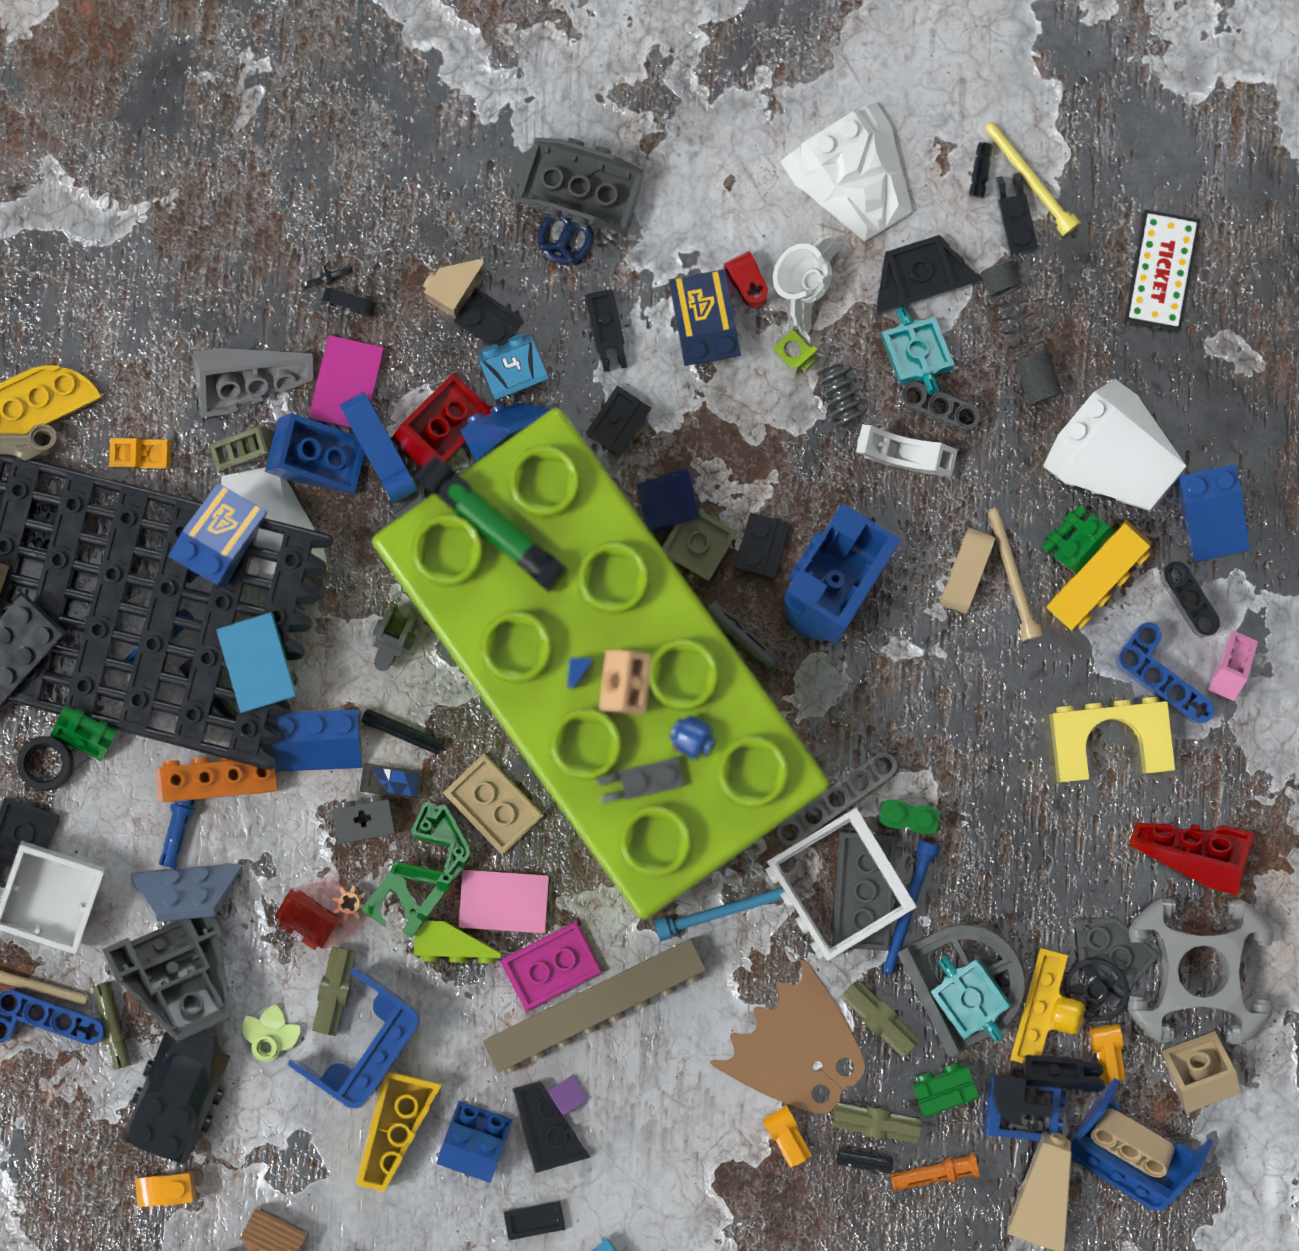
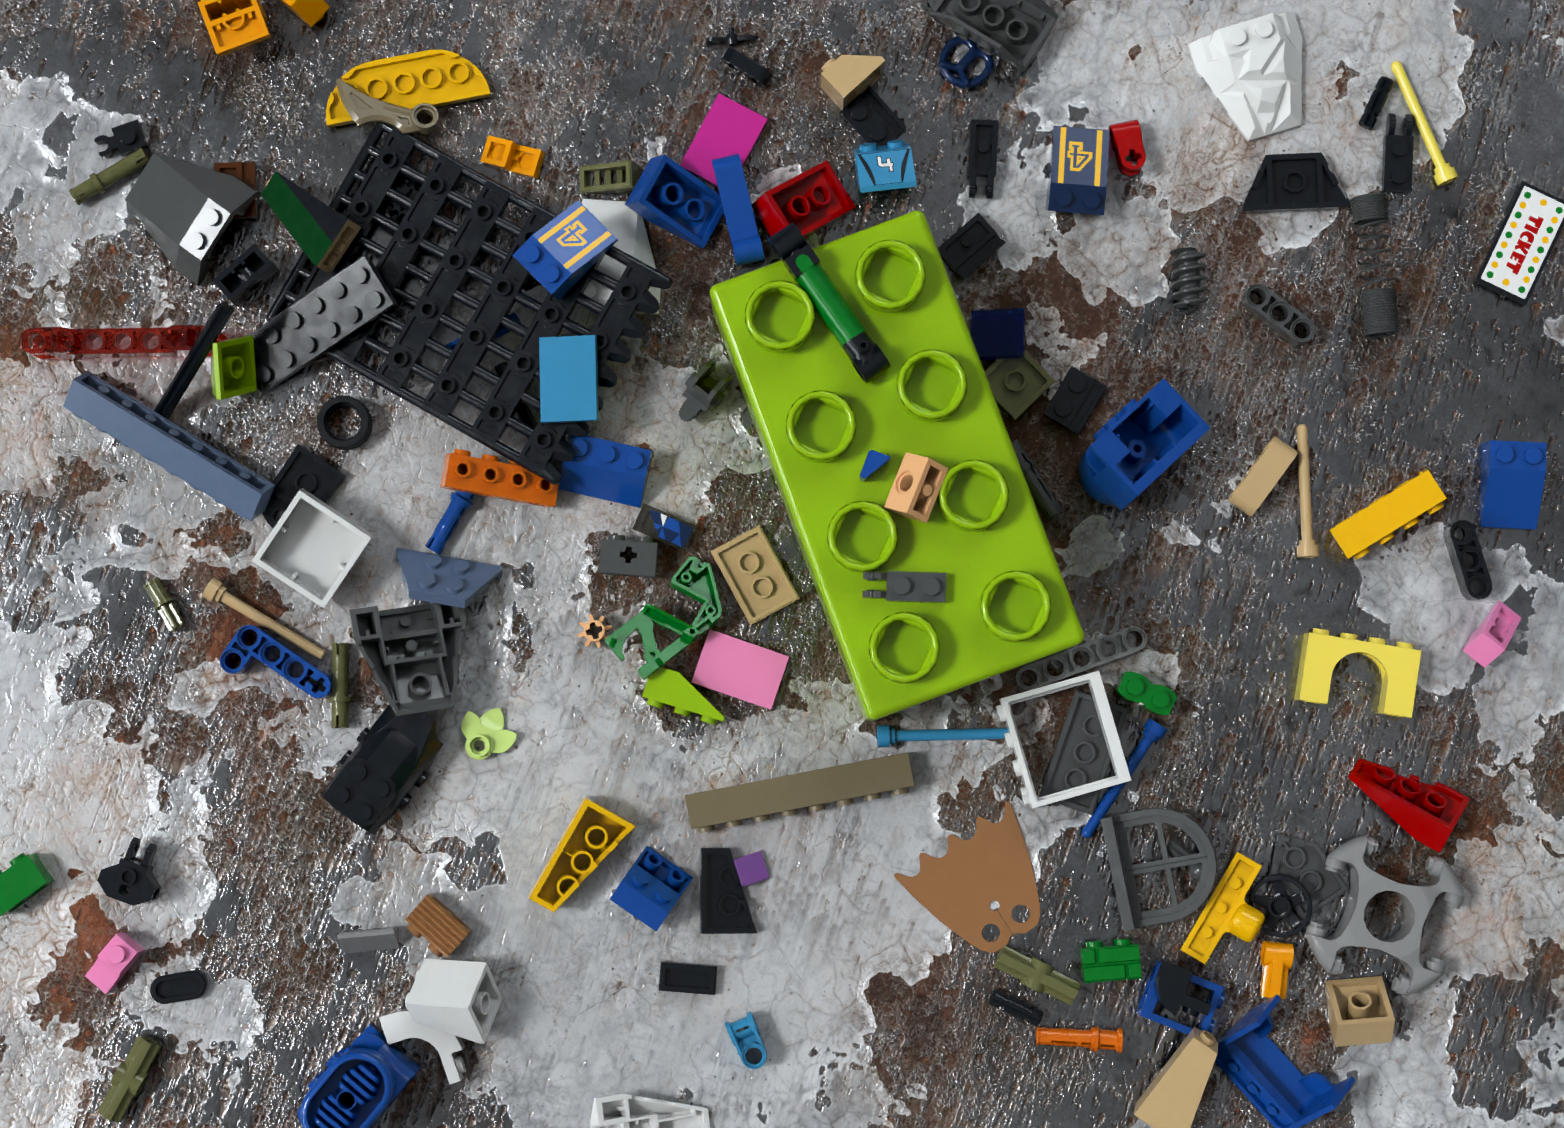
camera: 20 degrees right, 0 degrees up
green plate [50,705,117,761] -> none
light orange arch [135,1170,197,1207] -> none
light grey wedge [193,348,313,418] -> none
clear red slope [274,888,344,950] -> none
blue windscreen [287,968,420,1109] -> none
olive piece [312,946,357,1036] -> none
black axle [362,709,443,754] -> none
blue slope [460,403,552,461] -> none
dark pink tile [500,921,603,1012] -> none
blue head [670,716,716,760] -> none
light orange piece [761,1105,812,1168] -> none
white helmet [772,236,842,334] -> none
lime bracket [773,330,818,373] -> none
olive piece [840,979,920,1058] -> none
white arch [856,424,958,477] -> none
teal plate [881,306,955,395] -> none
teal plate [930,955,1012,1043] -> none
black hinge [1023,1055,1105,1093] -> none
green plate [1041,505,1114,574] -> none
white wedge [1043,379,1187,512] -> none
tan beam [1091,1109,1175,1178] -> none
blue beam [1115,622,1214,724] -> none

